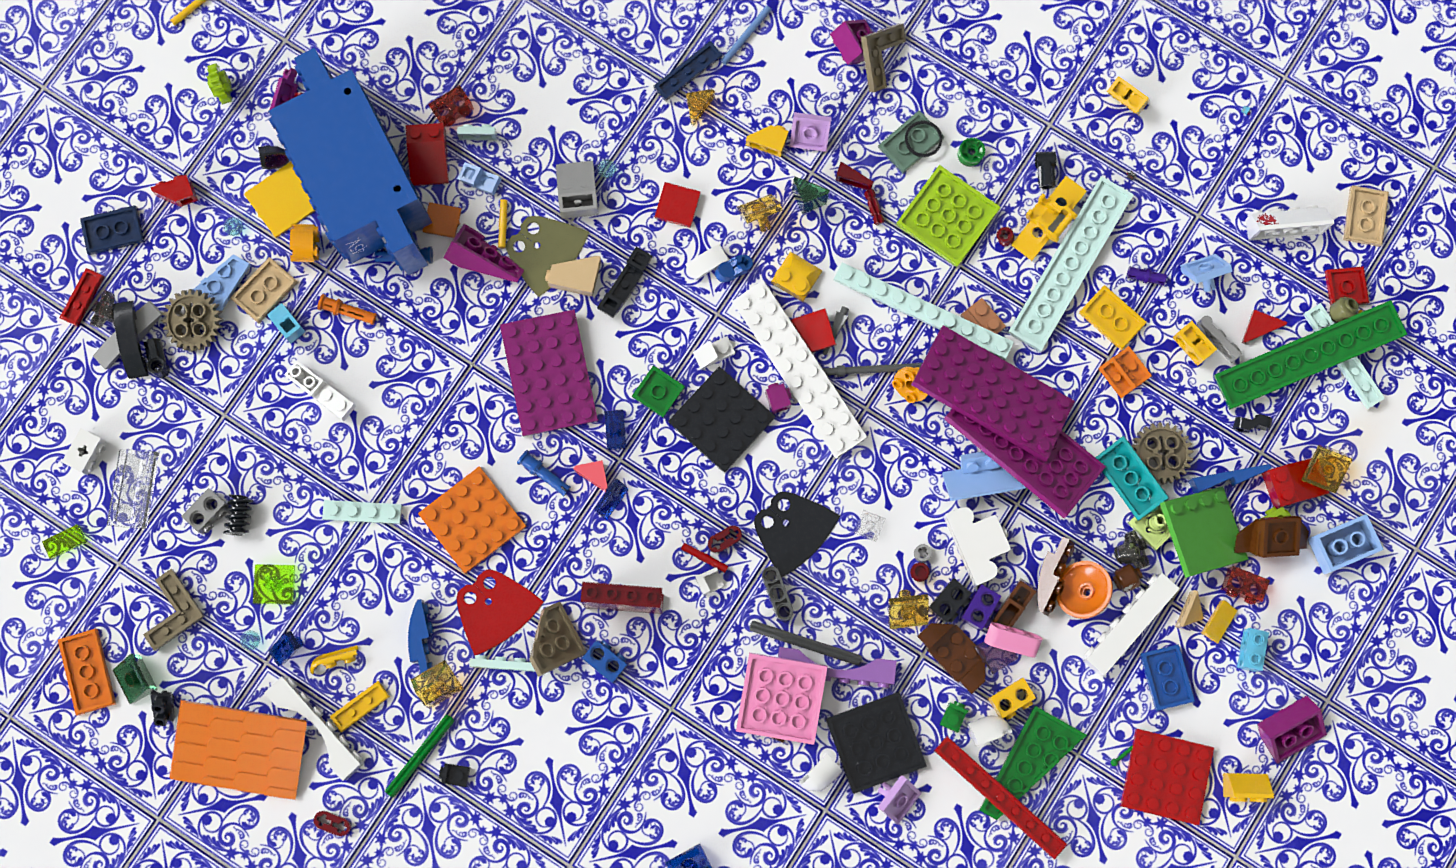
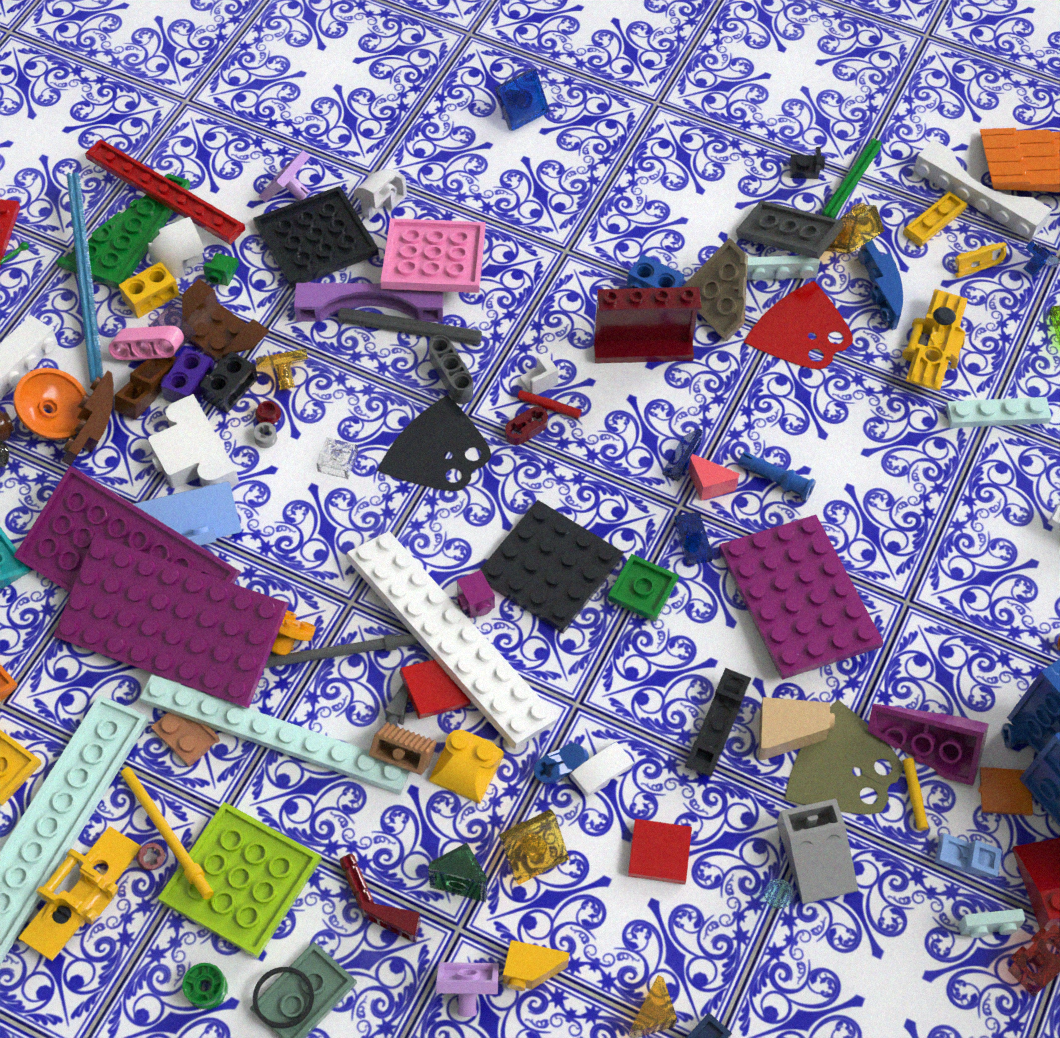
camera: 175 degrees right, 20 degrees down
dark red beam [313,811,352,836] -> none
orange plate [418,466,527,574] -> none
white slope [693,336,735,370] -> none
black piece [1035,151,1056,189] -> none
none -> dark azure axle [66,172,104,384]
none -> yellow bar [121,767,214,900]
none -> medium nougat brick [369,722,437,776]
none -> dark grey plate [736,200,843,259]
none -> yellow piece [902,289,968,391]

